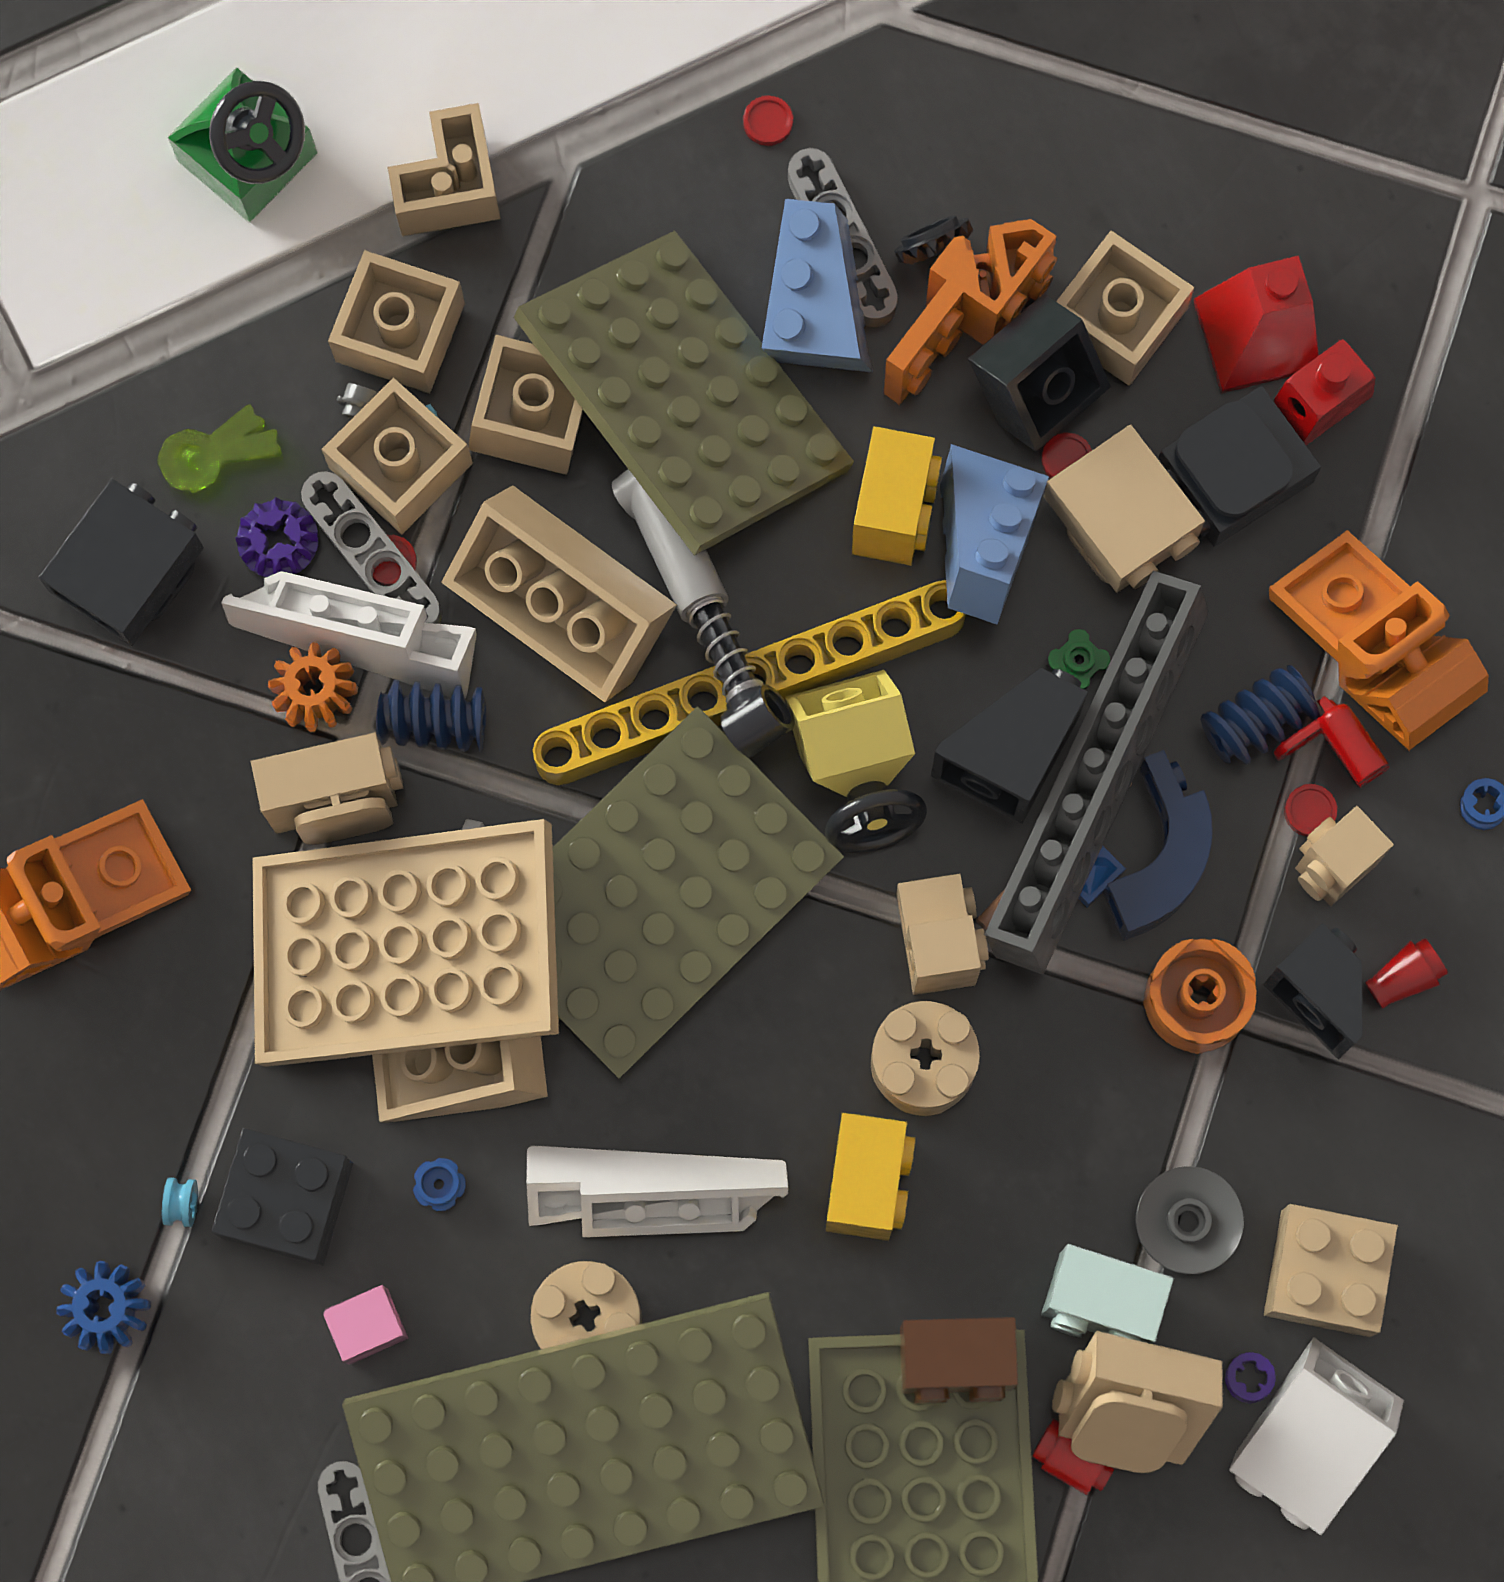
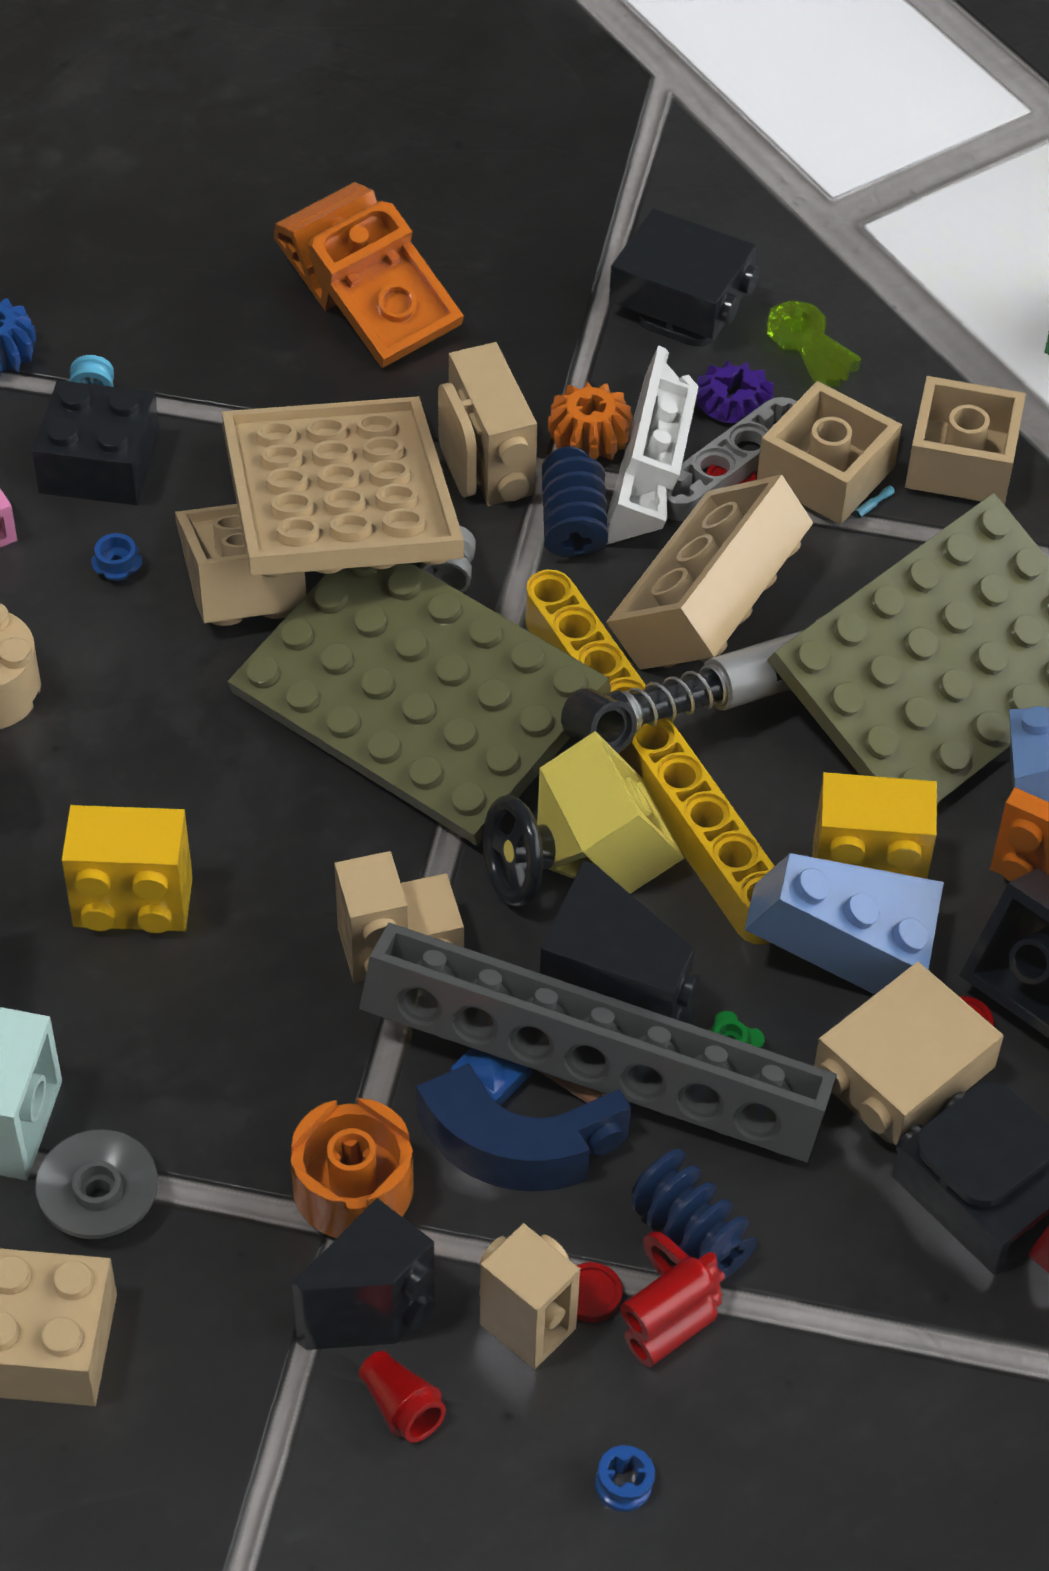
camera: 80 degrees right, 25 degrees down
tan brick [468,335,584,475] -> none
white wedge [527,1146,788,1237] -> none
tan brick [871,1001,980,1116] -> none
orange piece [1269,530,1489,750] -> none

